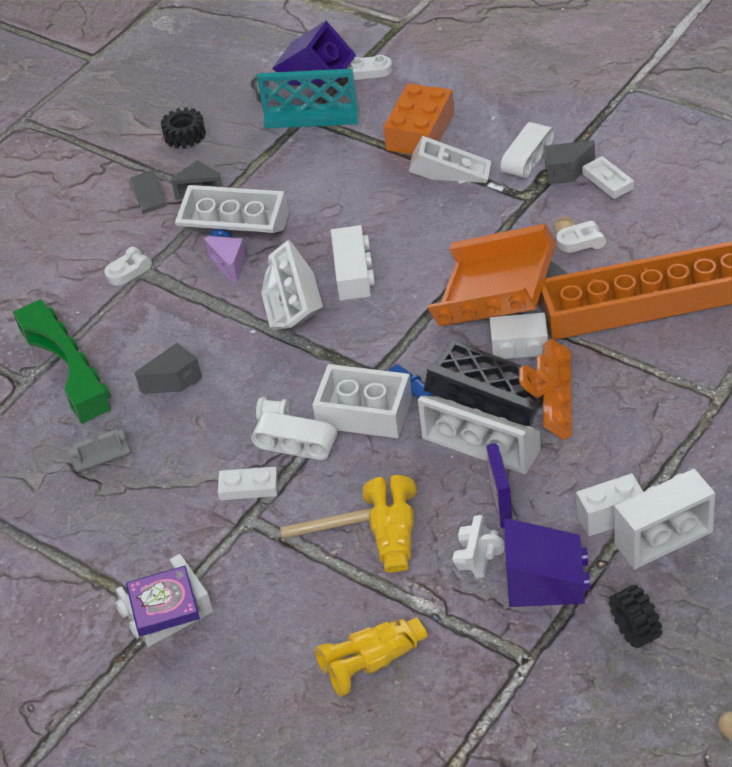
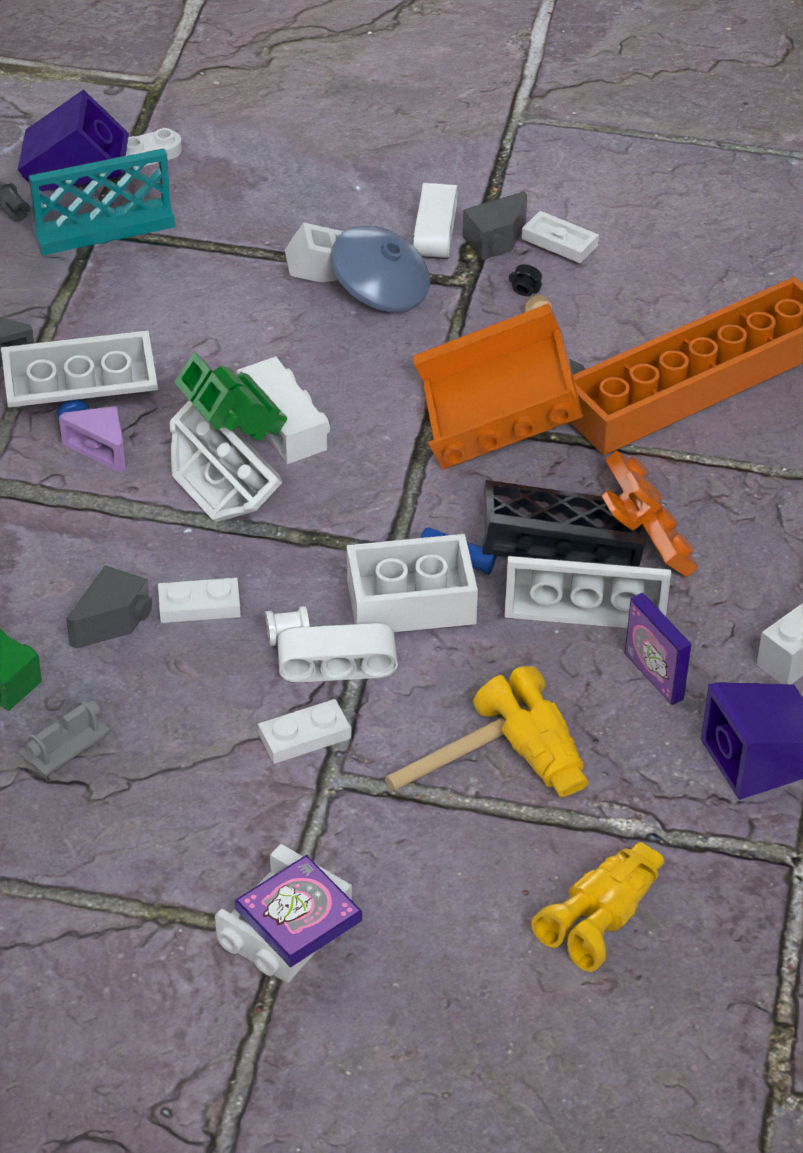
camera: 30 degrees left, 0 degrees up
orange brick [383,83,455,154] -> none
white hips [452,515,505,578] -> none
white brick [490,313,548,359] -> none
white plate [556,221,606,253] -> none
none -> white plate [158,578,241,623]
none -> green hips [174,351,287,441]
none -> sand blue dish [331,226,430,312]
none -> black plate [509,264,542,296]

